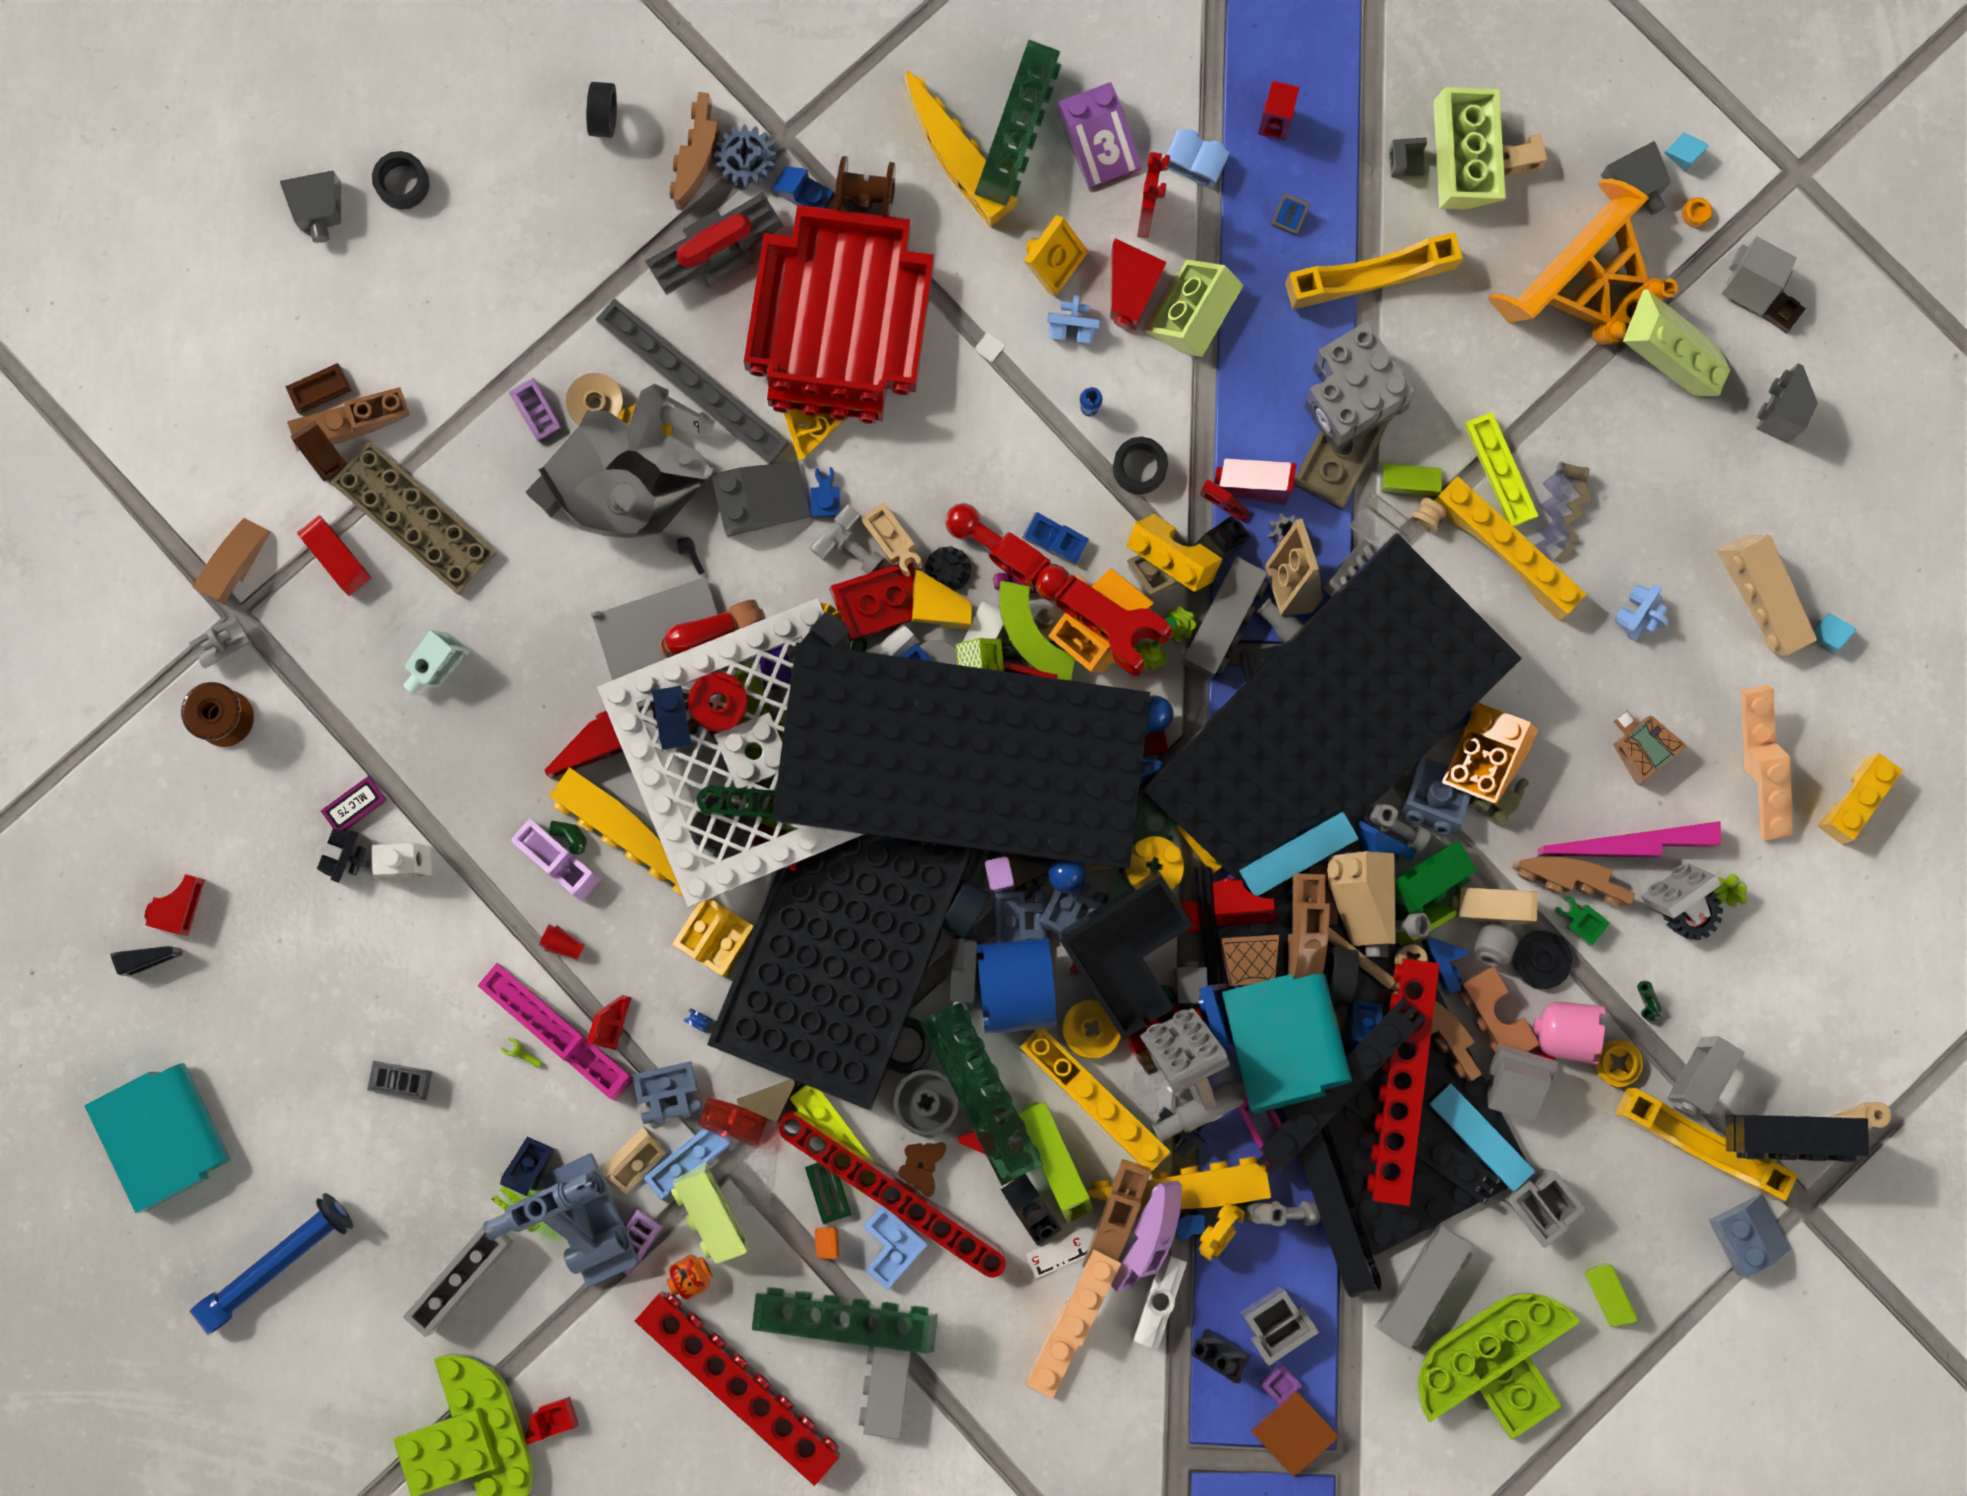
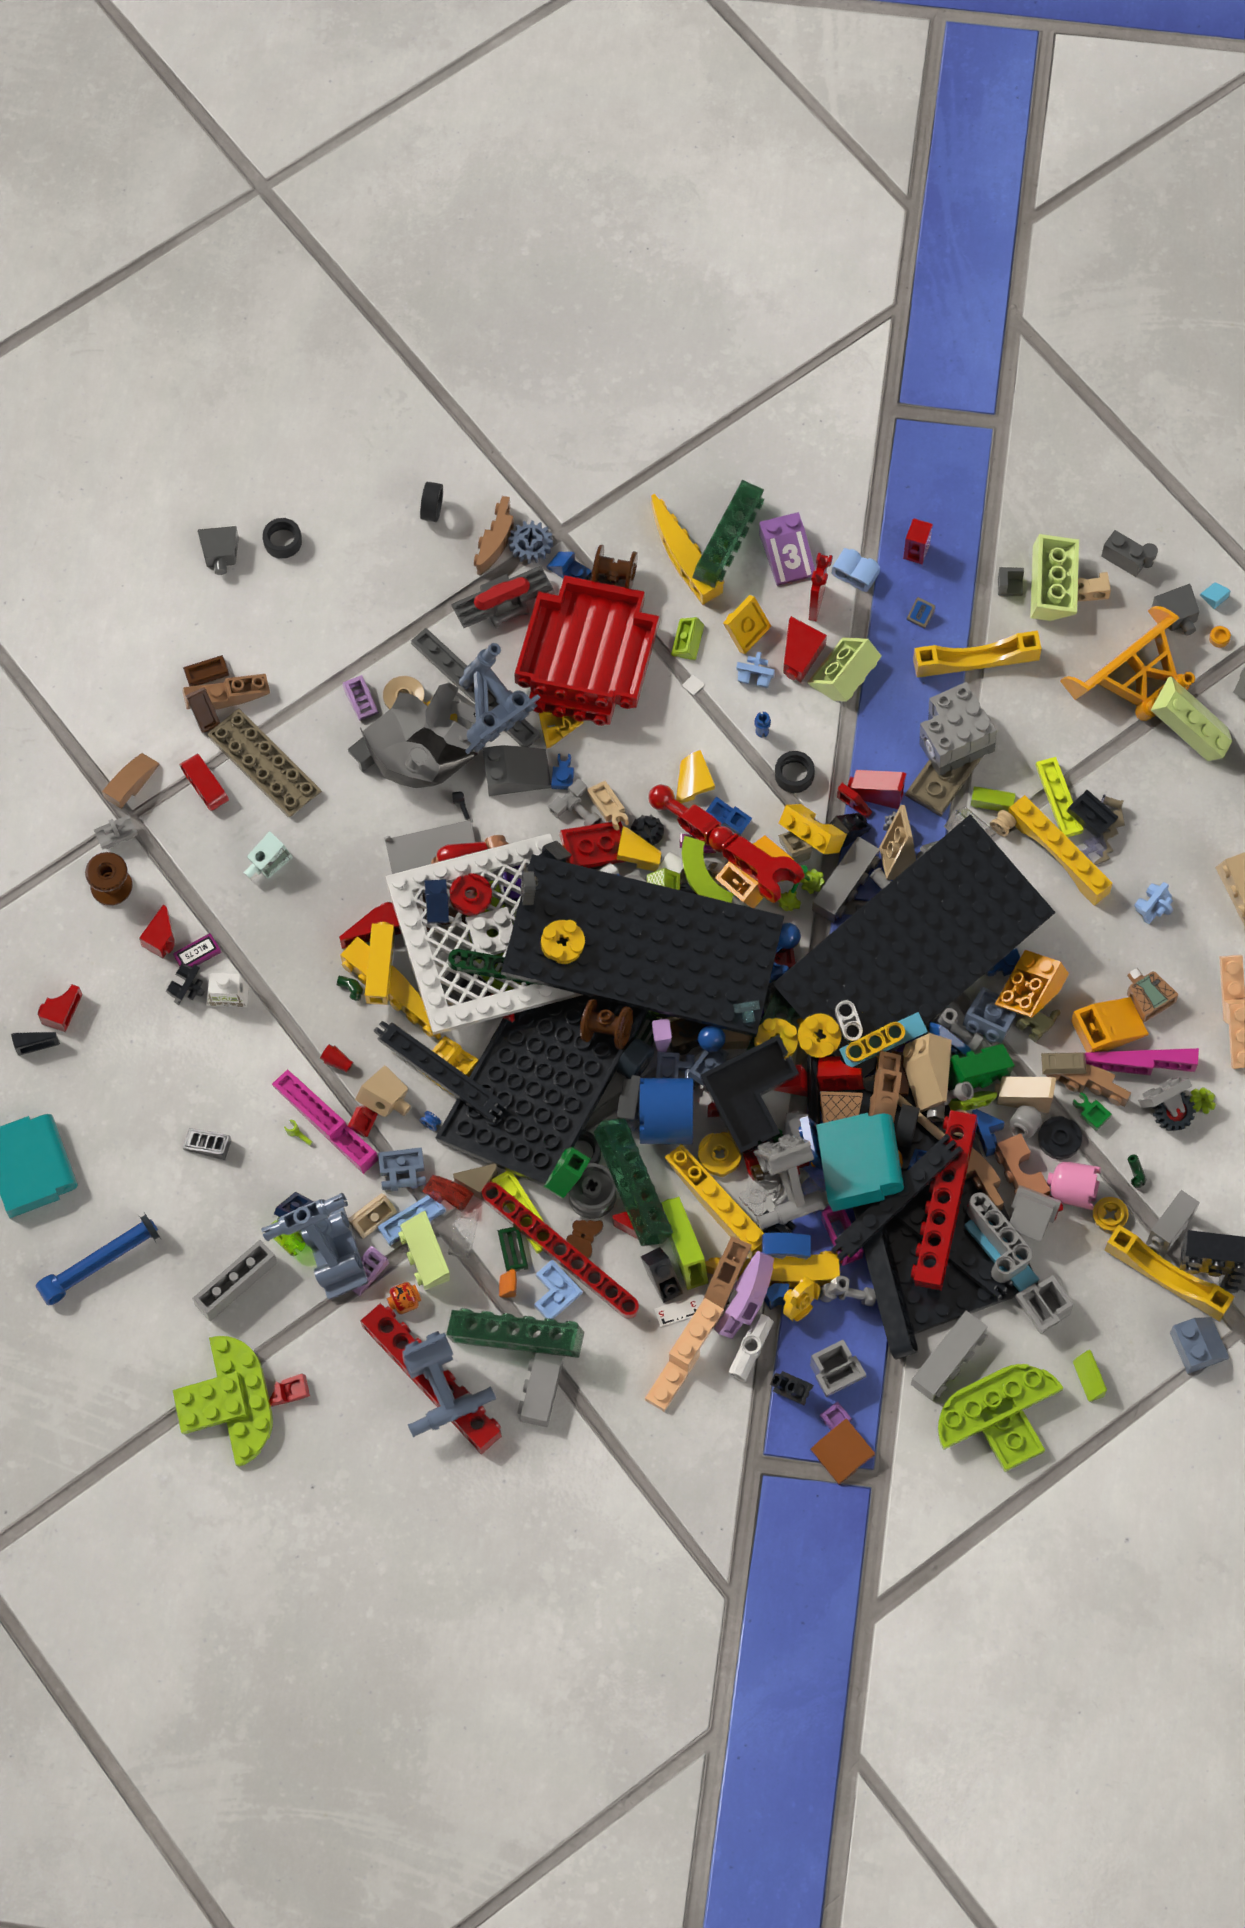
camera: 10 degrees right, 15 degrees down
lavender slope [511,818,601,901] -> none
none -> red slope [139,905,175,959]
none -> tan torso [355,1065,411,1117]
none -> yellow brick [365,922,395,1005]
none -> black hinge [373,1021,508,1124]
none -> sand blue plate [402,1331,496,1438]
none -> sand blue plate [459,643,541,754]
none -> dark grey piece [521,871,538,905]
none -> yellow plate [541,920,585,964]
none -> green slope [544,1147,591,1199]
none -> reddish brown hose [580,999,633,1049]
none -> lime slope [671,617,704,660]
none -> yellow slope [676,750,715,804]
none -> clear light blue tile [733,1000,760,1023]
none -> blue slope [762,1233,811,1259]
none -> yellow plate [798,1013,842,1057]
none -> white beam [835,1000,863,1042]
none -> yellow beam [845,1022,905,1062]
none -> light grey beam [966,1193,1033,1283]
none -> dark tan tile [1041,1052,1087,1074]
none -> black plate [1066,790,1119,839]
none -> light orange slope [1071,997,1149,1053]
none -> dark grey hinge [1101,530,1158,577]

